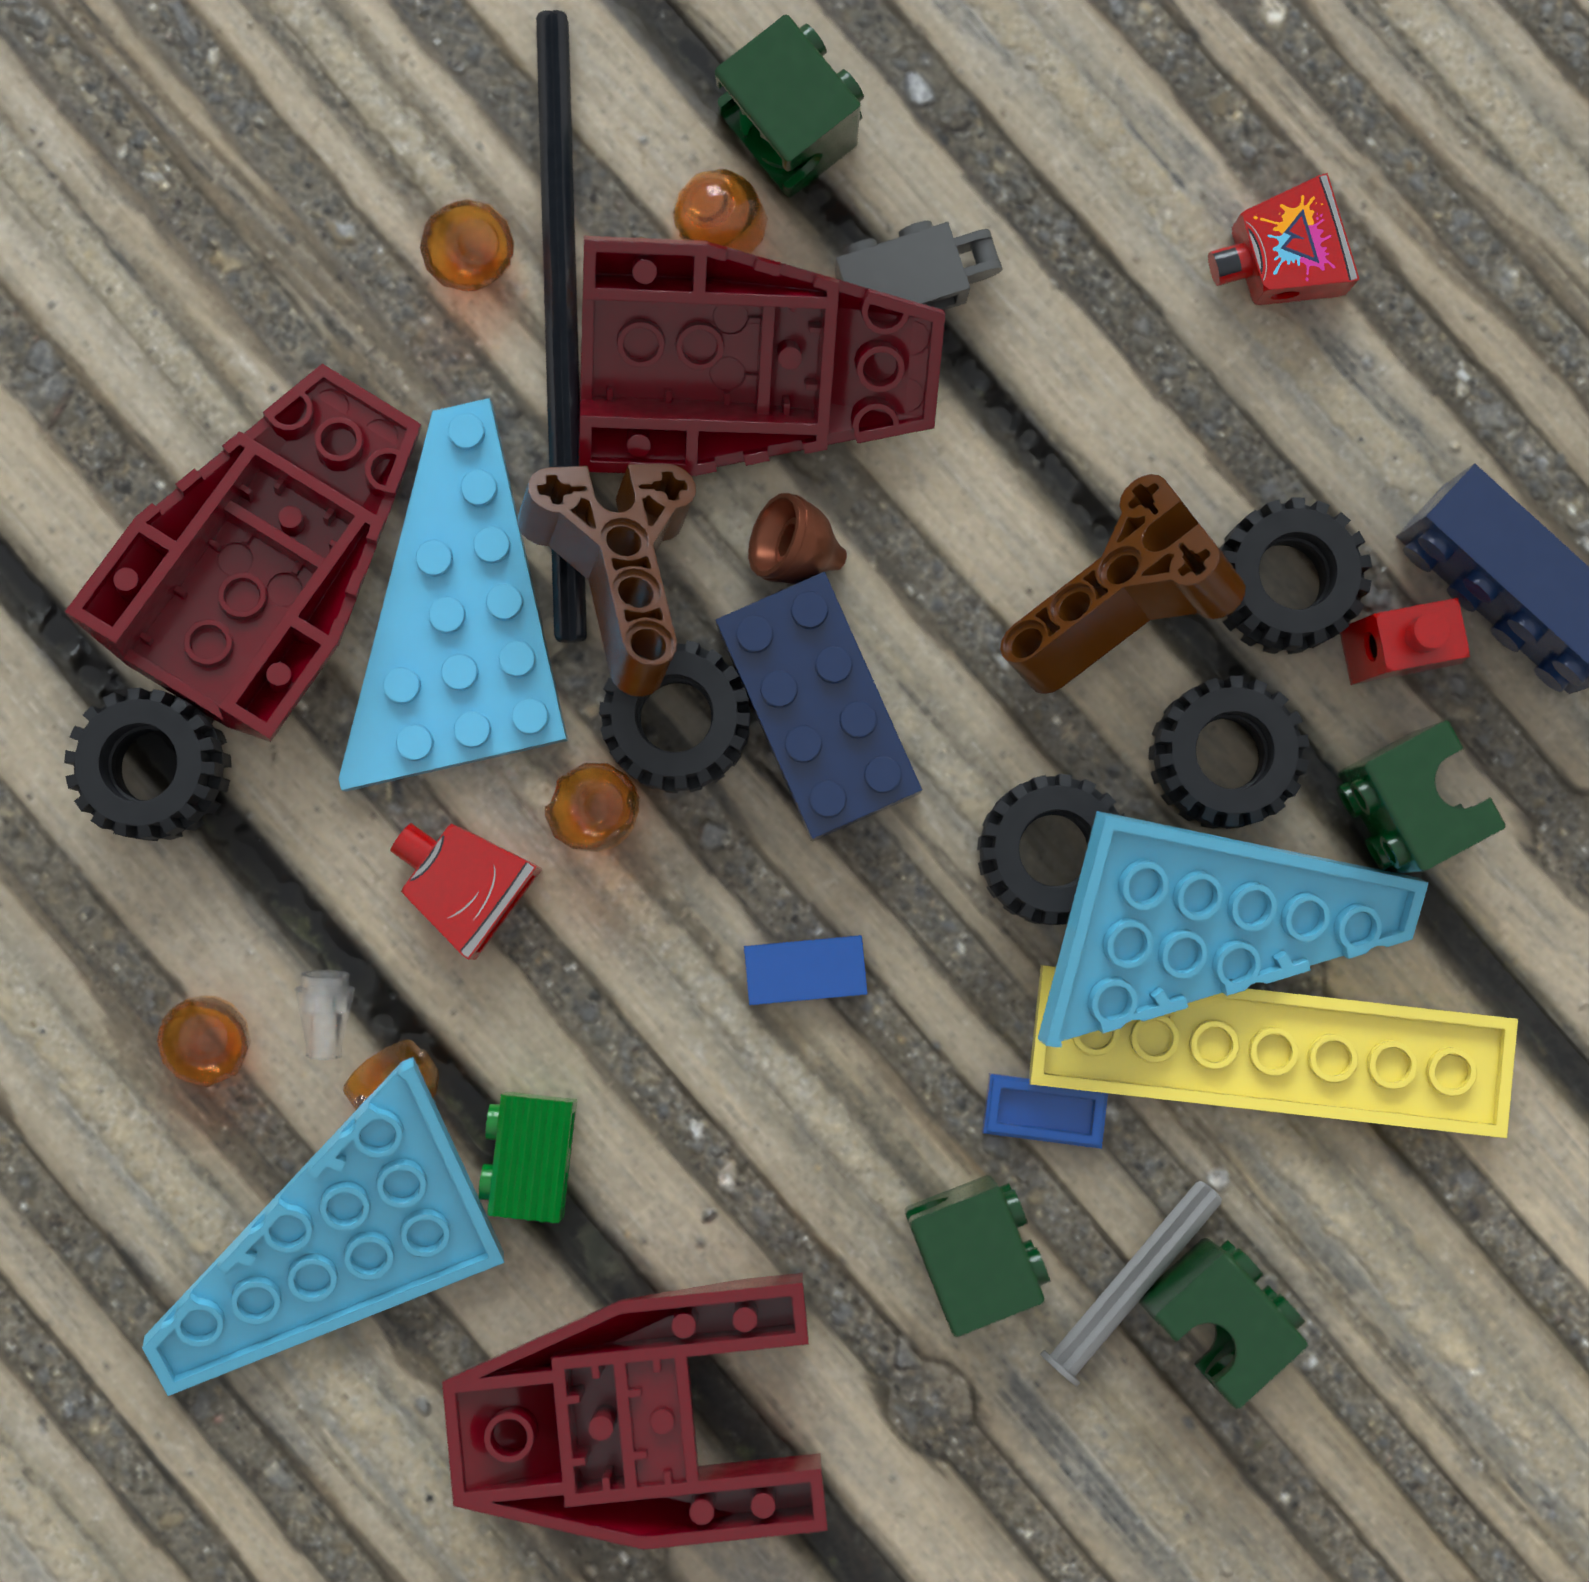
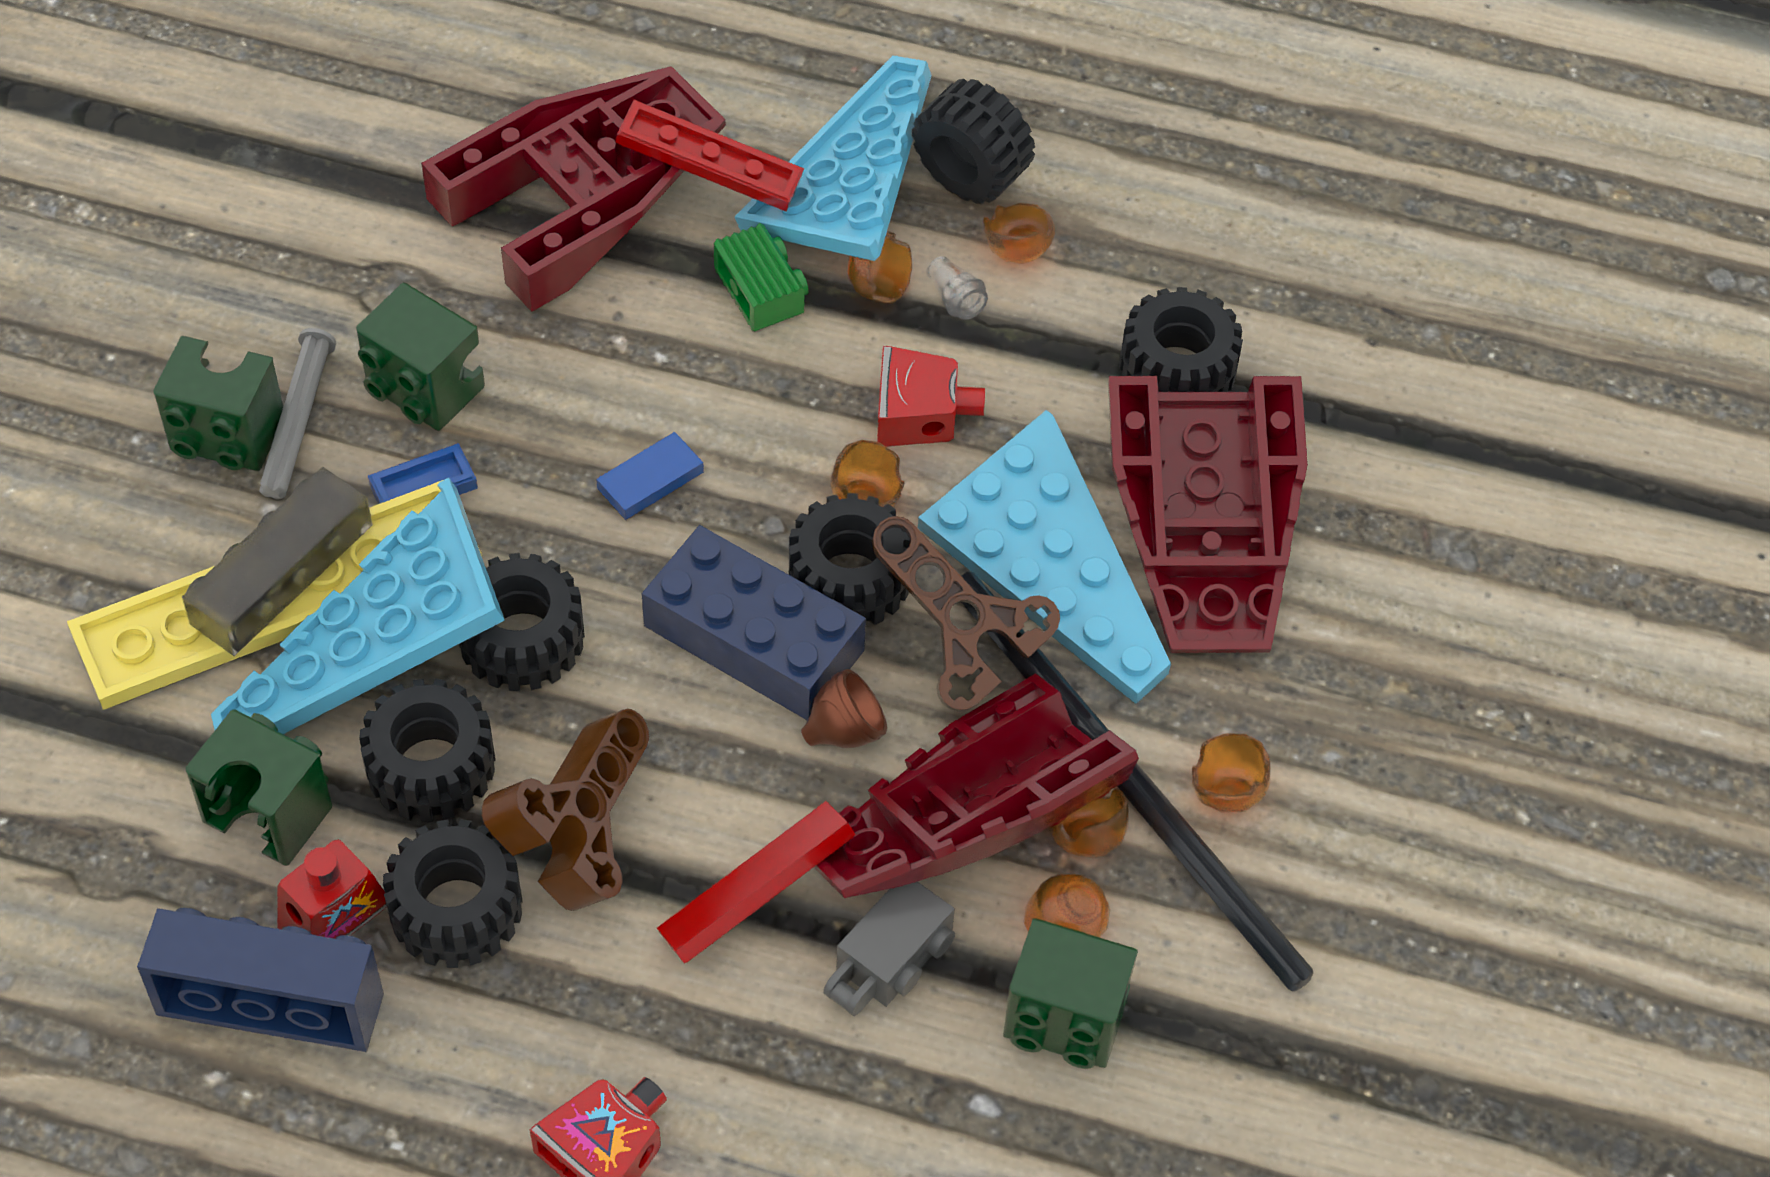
camera: 145 degrees right, 30 degrees down
none -> clear smoke brick [182,467,373,656]
none -> red tile [615,100,804,212]
none -> red tile [657,801,856,964]
none -> black tyre [912,79,1035,204]

